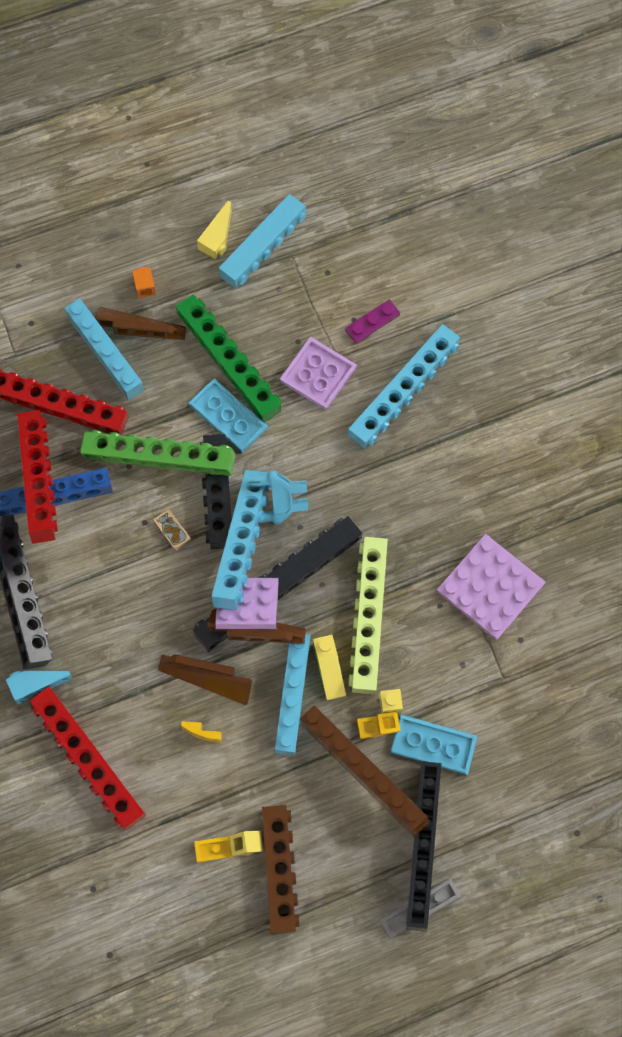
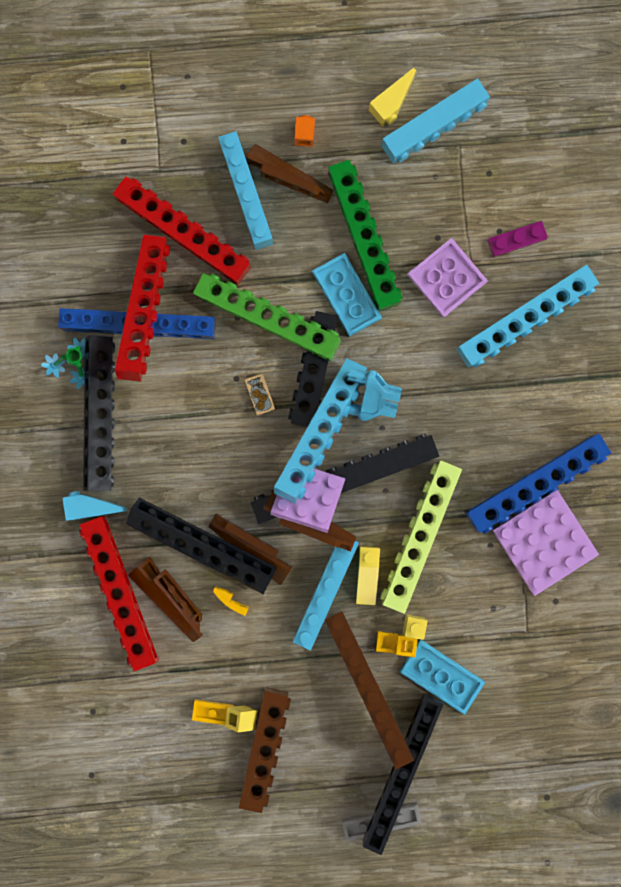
camera: 15 degrees right, 15 degrees up
none -> black brick [125,497,277,594]
none -> reddish brown wedge [128,557,202,642]
none -> blue brick [465,433,611,534]

